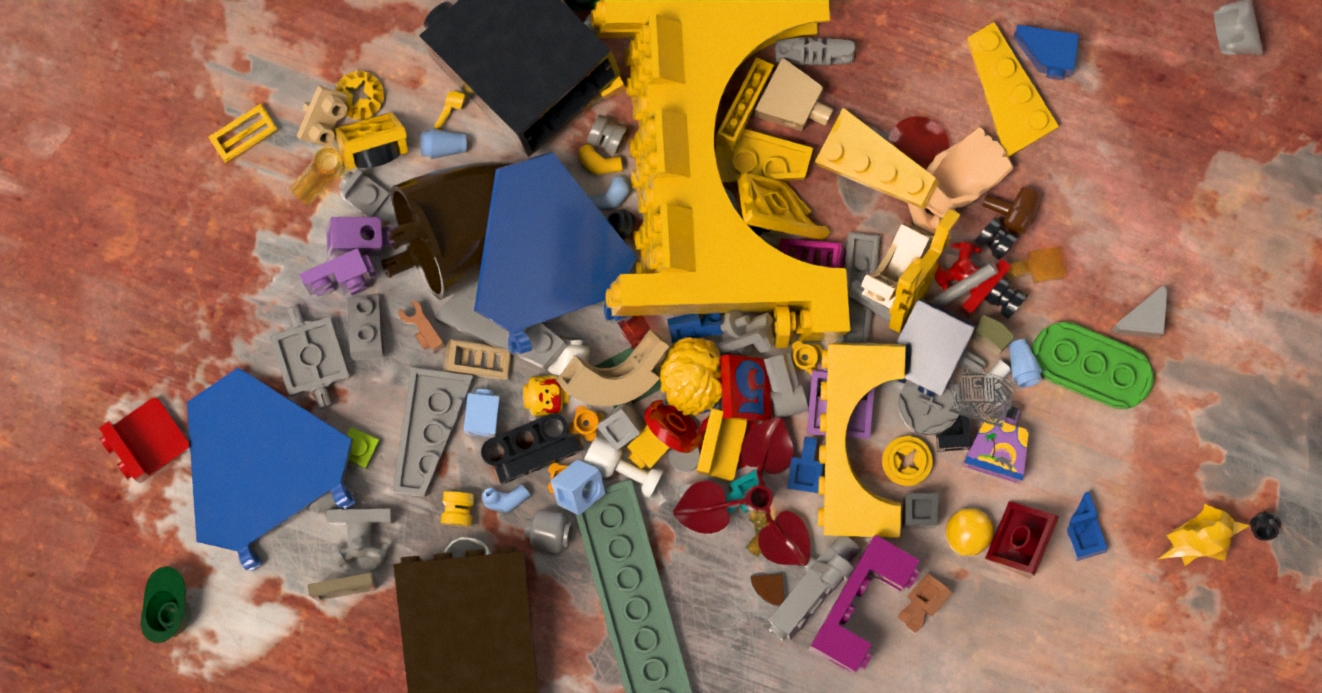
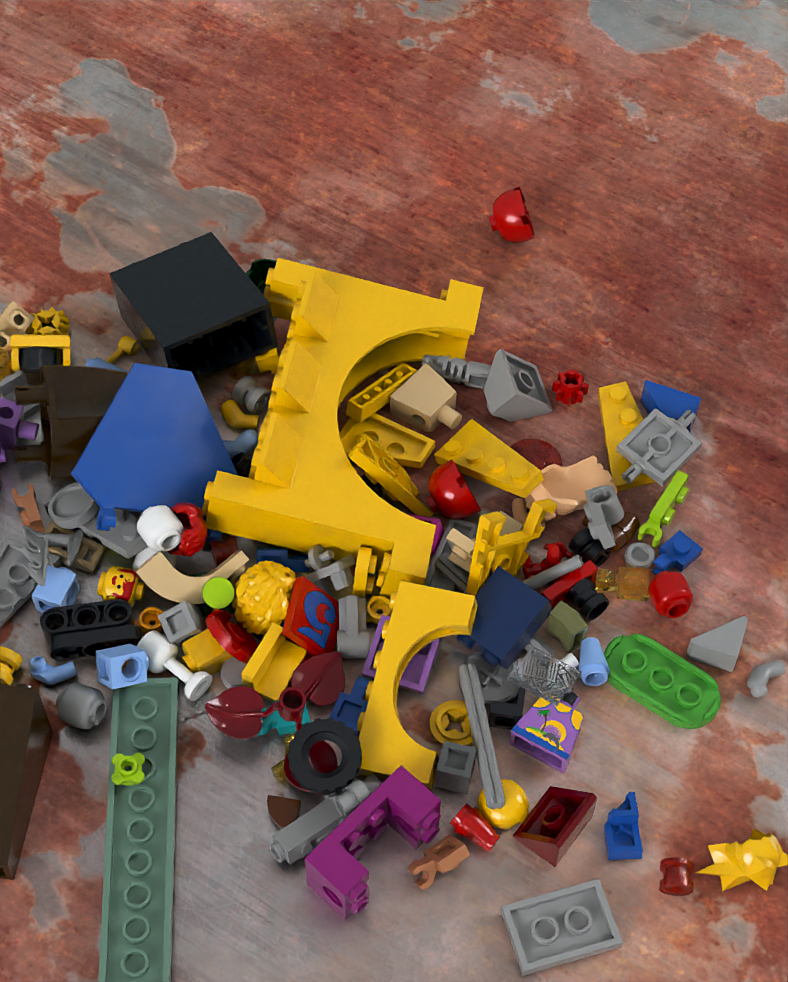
camera: 15 degrees right, 25 degrees down
none -> light grey piece [22,525,83,586]
none -> light grey piece [48,482,100,529]
none -> lime plate [111,752,145,786]
none -> white head [137,505,184,552]
none -> red hair [167,502,207,557]
none -> lime tile [202,577,234,609]
none -> black tyre [288,718,362,795]
none -> red cylinder [426,459,481,520]
none -> red cone [450,803,500,852]
none -> light grey axle [459,663,505,810]
none -> light grey slope [483,349,553,421]
none -> light grey plate [501,878,623,976]
none -> red gear [552,369,589,406]
none -> light grey plate [583,485,625,550]
none -> light grey plate [616,408,702,487]
none -> light grey tile [624,542,655,574]
none -> lime plate [638,470,689,548]
none -> red head [648,571,693,618]
none -> blue plate [651,530,703,575]
none -> clear red wheel [659,857,694,896]
none -> light grey arm [747,659,785,697]

